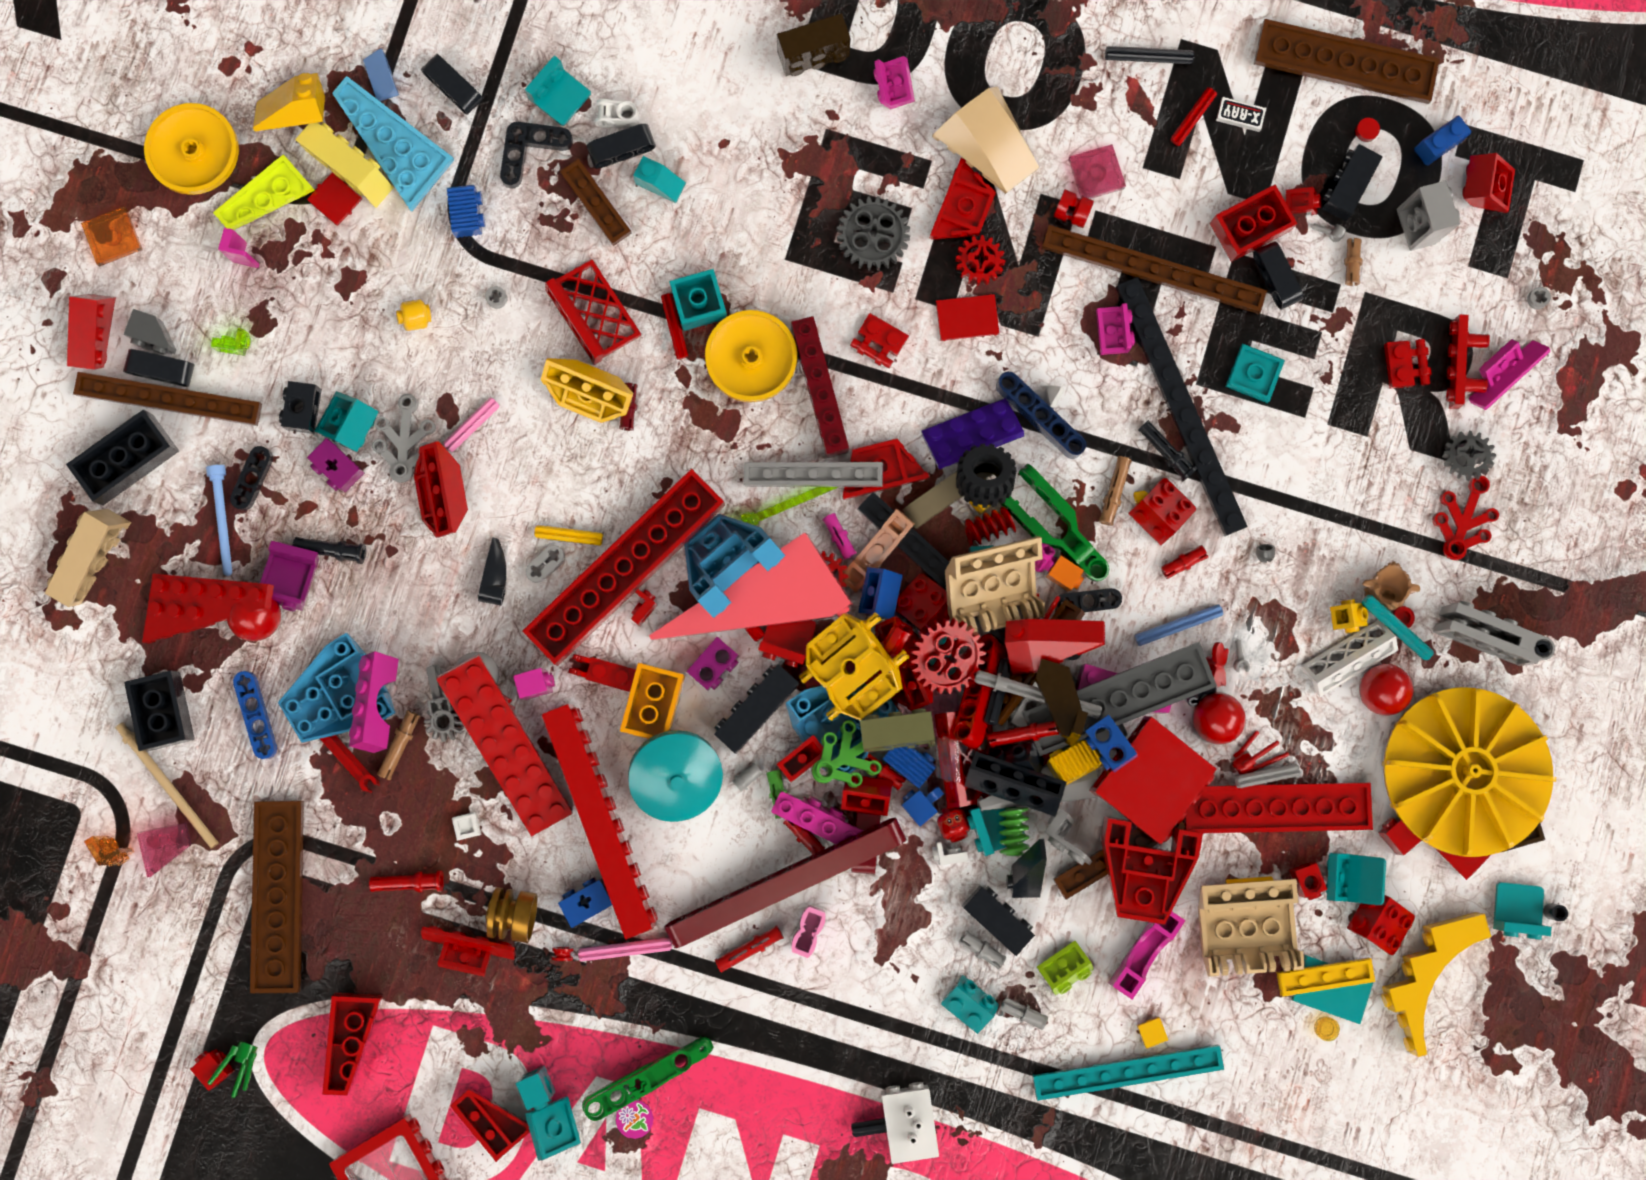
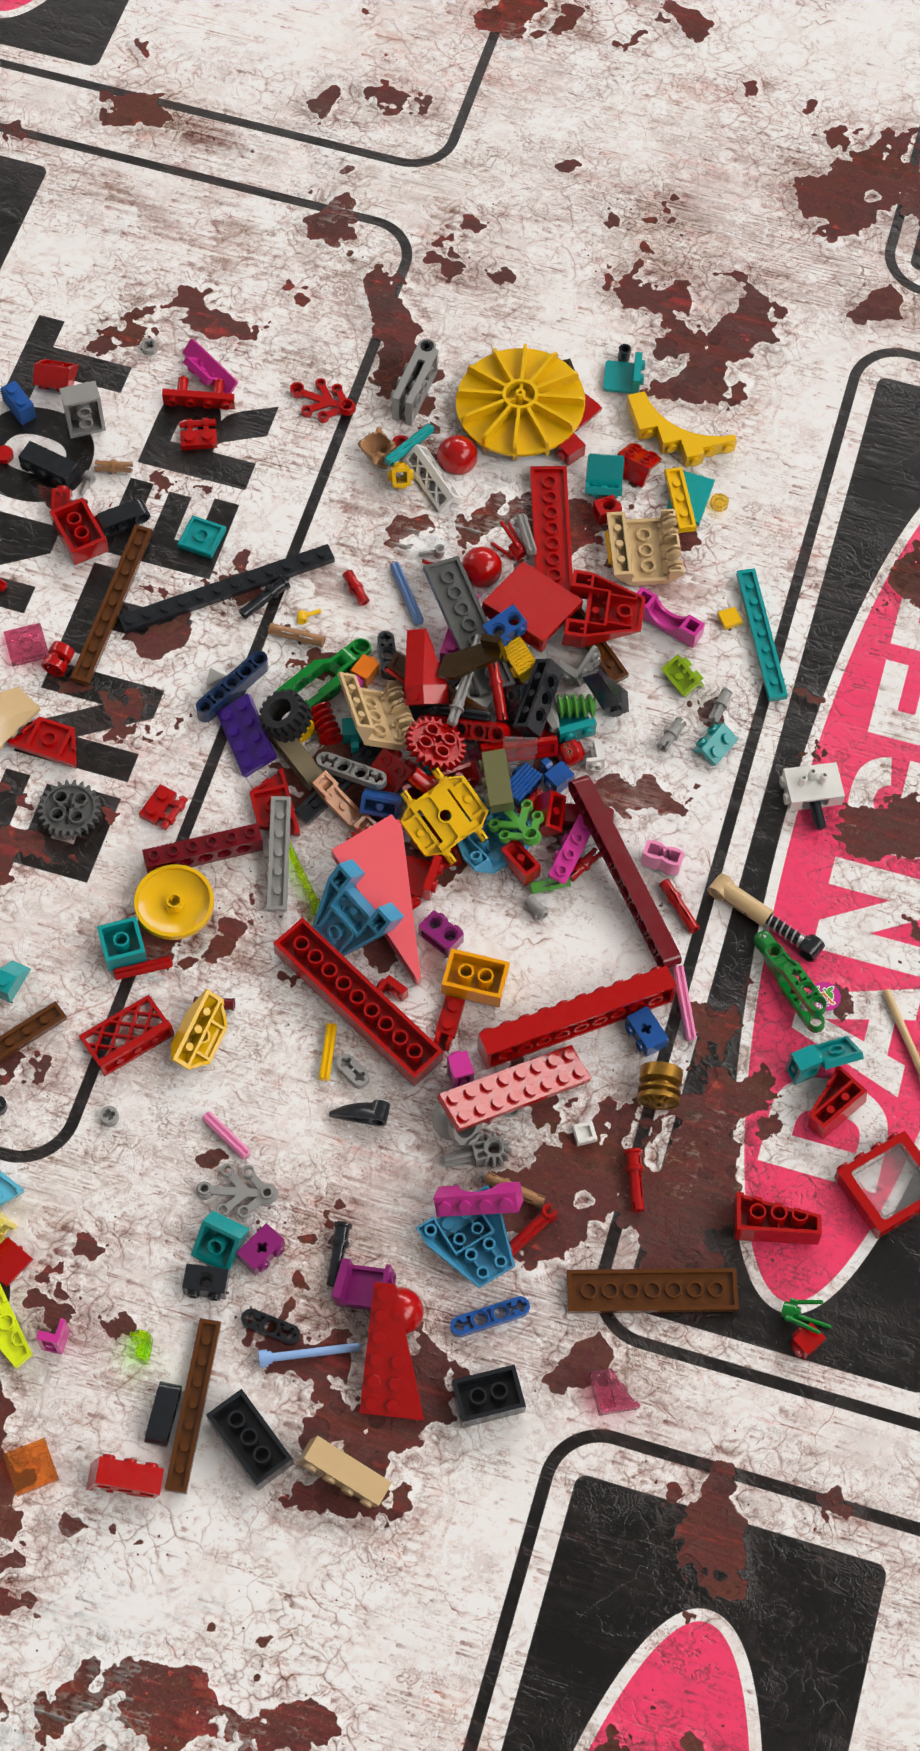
camera: 85 degrees left, 20 degrees down
clear orange bracket [84,836,135,867] -> none
tan bar [115,722,219,849] -> none
dark grey slope [123,309,176,355] -> none
yellow head [396,299,431,331] -> none
red wedge [414,441,468,538] -> none
red bracket [421,926,515,977] -> none
blue brick [447,185,486,238] -> none
red bush [552,947,574,961] -> none
teal dish [628,730,723,822] -> none
black brick [714,664,799,754] -> none
dark pink pin [822,513,857,560] -> none
red piece [936,294,1000,341] -> none
red gear [955,235,1005,286] -> none
black brick [962,885,1035,956] -> none
dark pink bracket [1096,303,1135,355] -> none
red bracket [1128,478,1196,545] -> none
dark grey hinge [1256,544,1275,563] -> none
dark grey gear [1442,430,1496,481] -> none
none -> light grey beam [316,752,387,790]
none -> piece [708,873,825,962]

